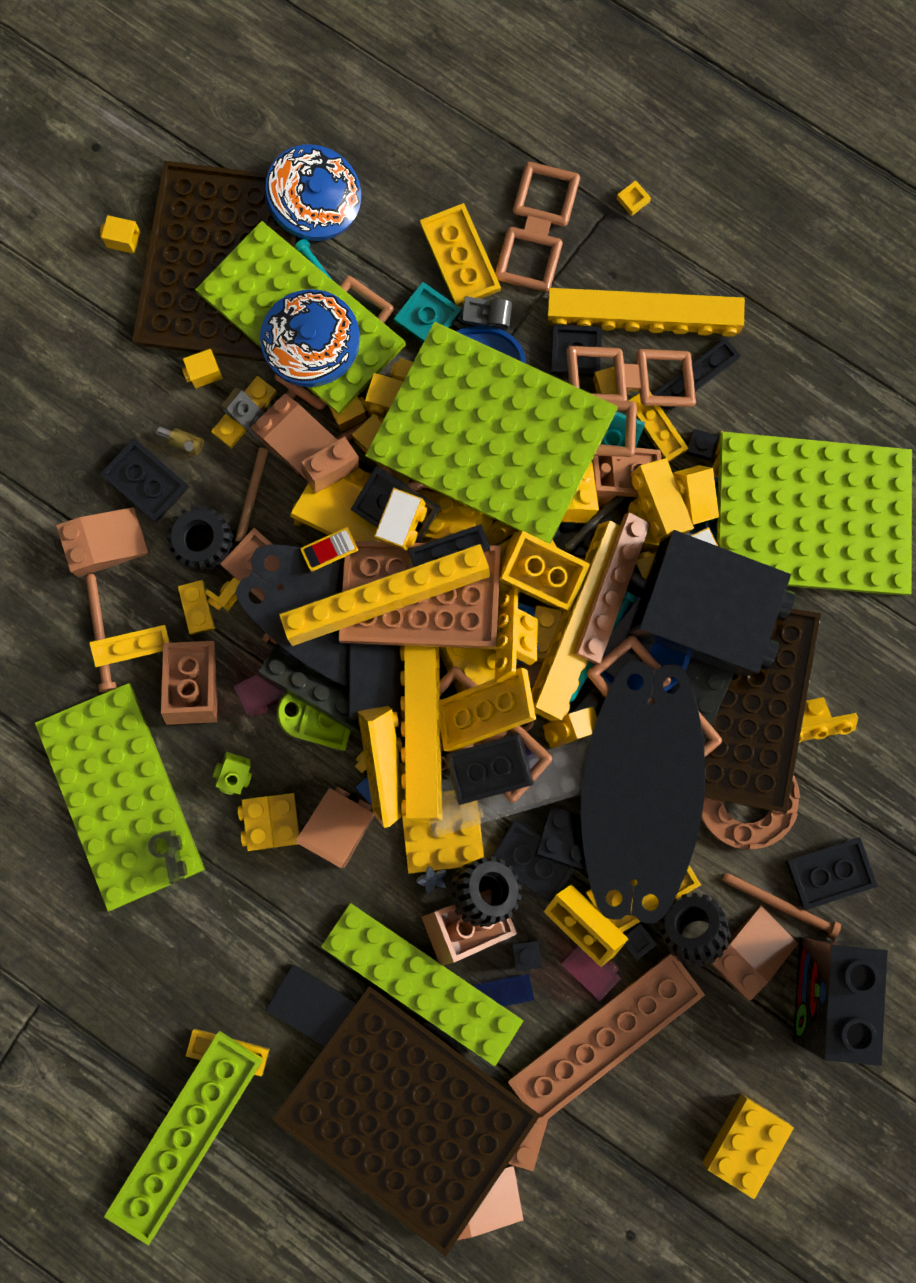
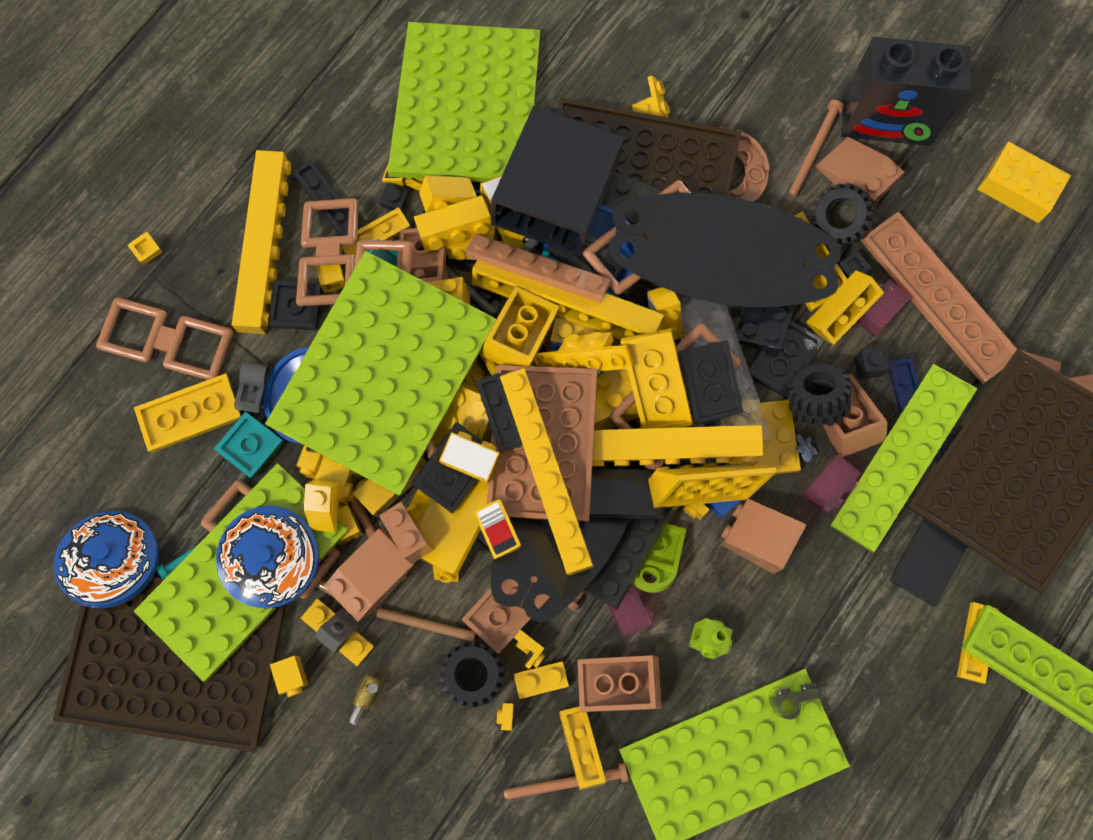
camera: 90 degrees left, 5 degrees down
nougat slope [56,507,149,577] -> none
yellow brick [100,215,141,254] -> none
black plate [100,438,190,523] -> none
yellow plate [238,793,300,851] -> none
black plate [785,837,878,910] -> none
none -> yellow slope [304,479,340,532]
none -> yellow plate [497,703,514,731]
none -> clear pink brick [802,454,861,514]

